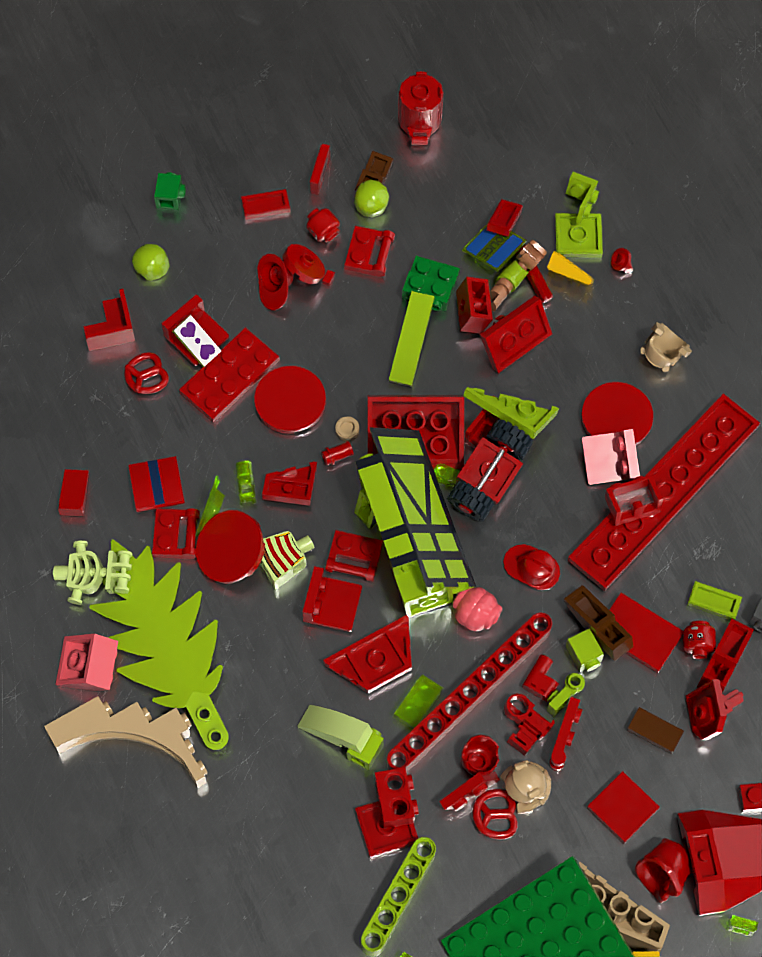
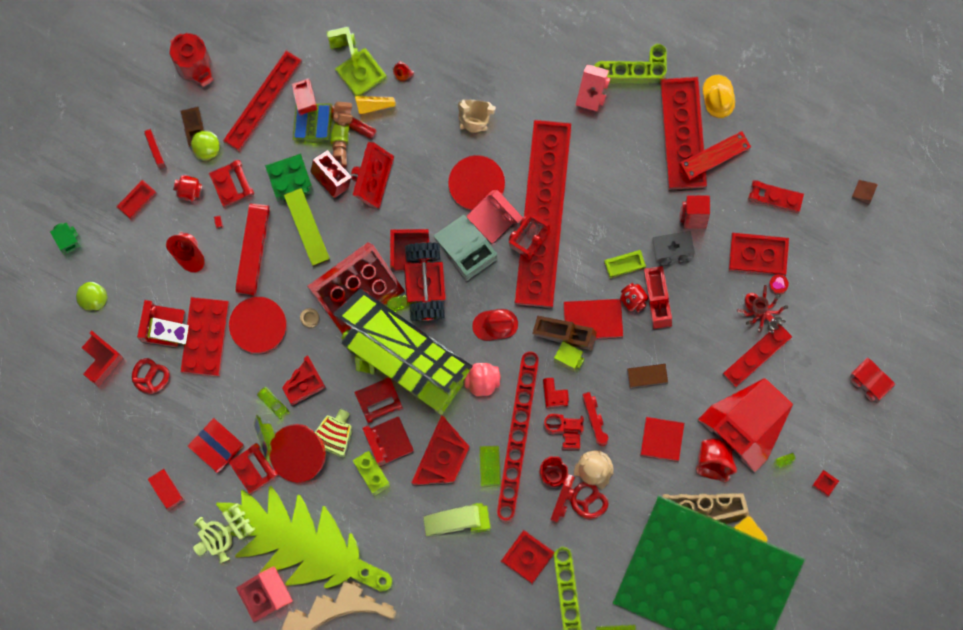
camera: 30 degrees left, 10 degrees up
red plate [282,244,325,284] -> none
red pin [321,441,354,466] -> none
red brick [375,767,419,829] -> none
lime wing [463,387,559,439] -> none
lime plate [546,673,585,718] -> none
red piece [685,679,744,740] -> none
none -> red tile [223,50,302,152]
none -> red beam [235,203,270,295]
none -> lime brick [353,451,390,496]
none -> sand green slope [434,214,498,281]

